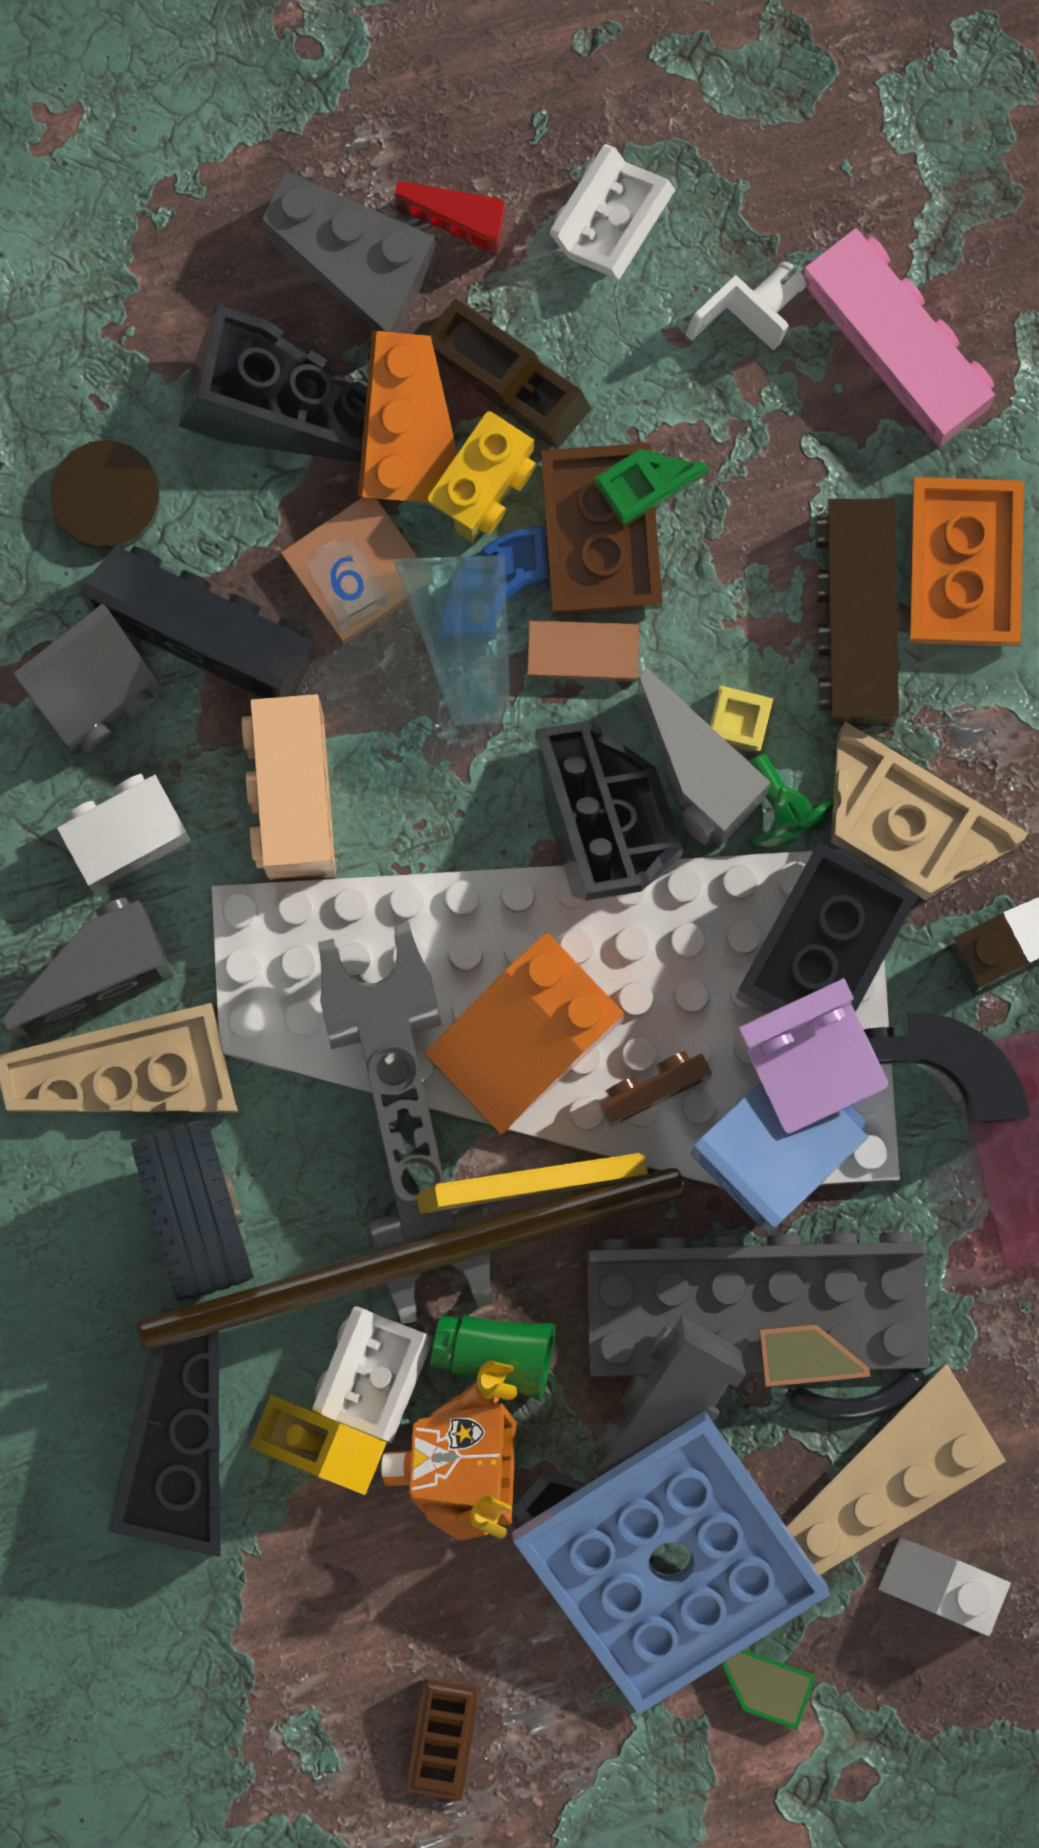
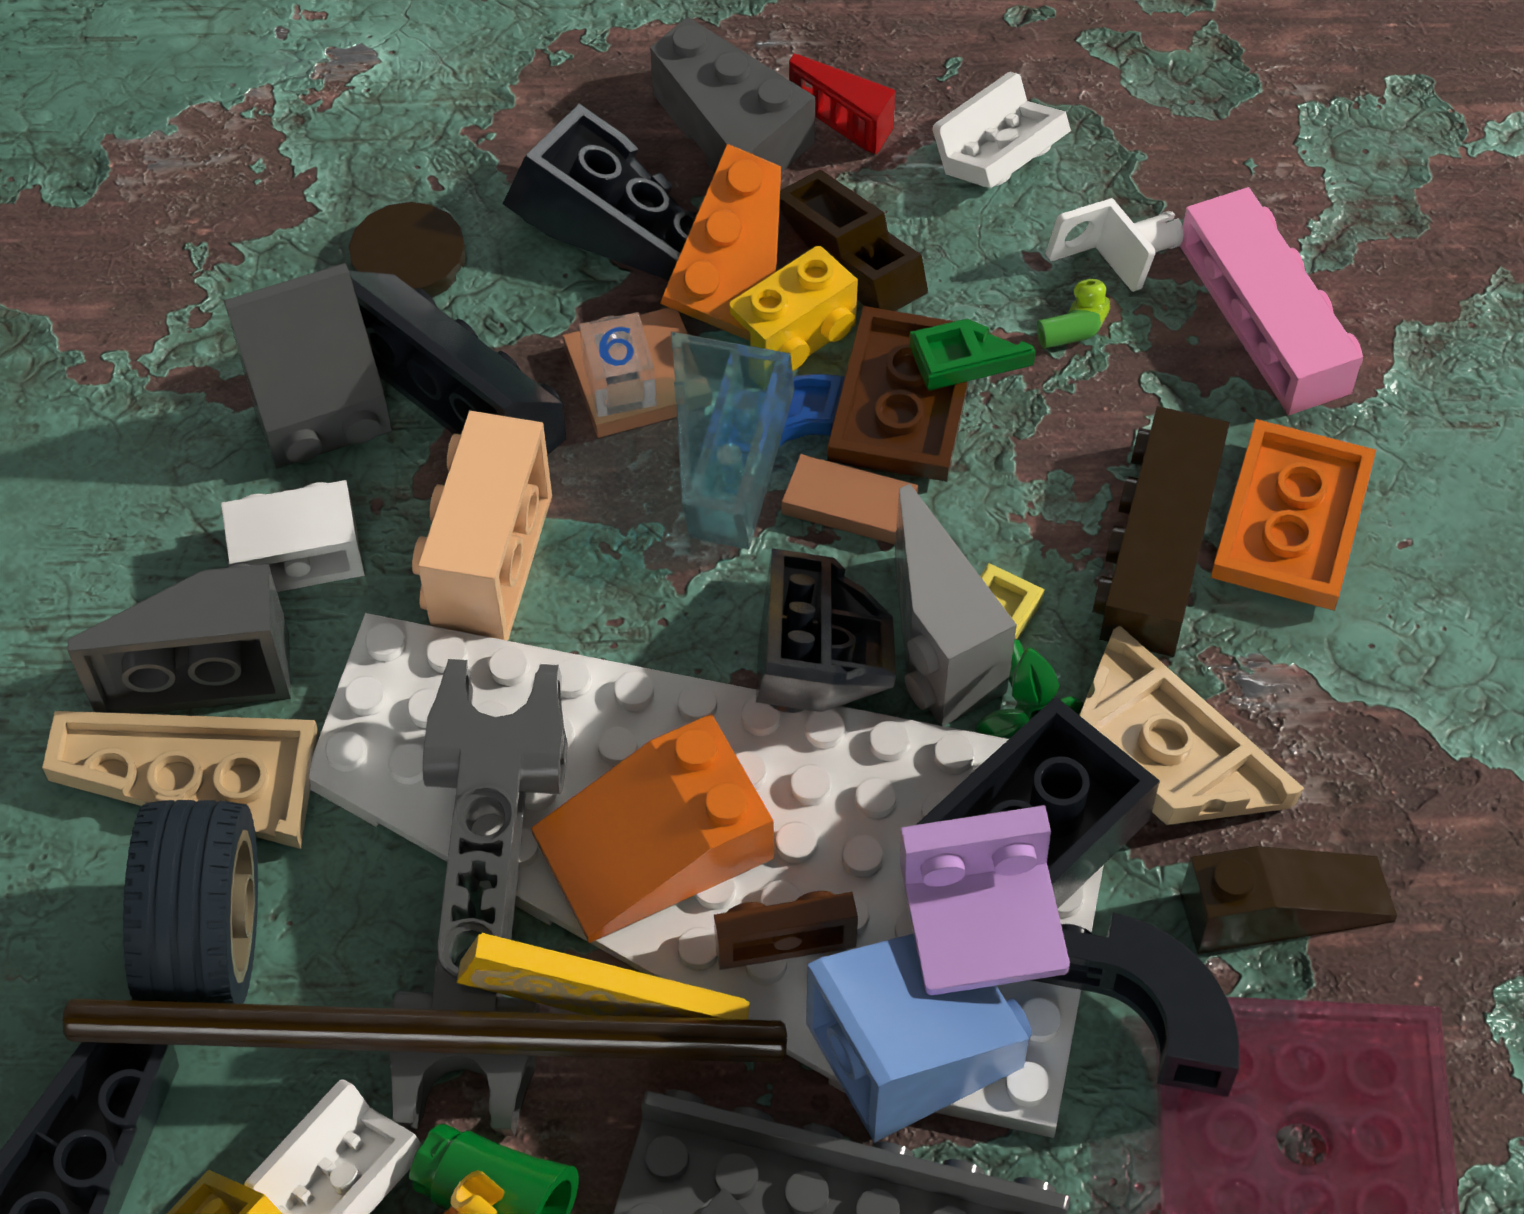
camera: 15 degrees right, 25 degrees down
none -> bright green arm [1037,279,1110,349]

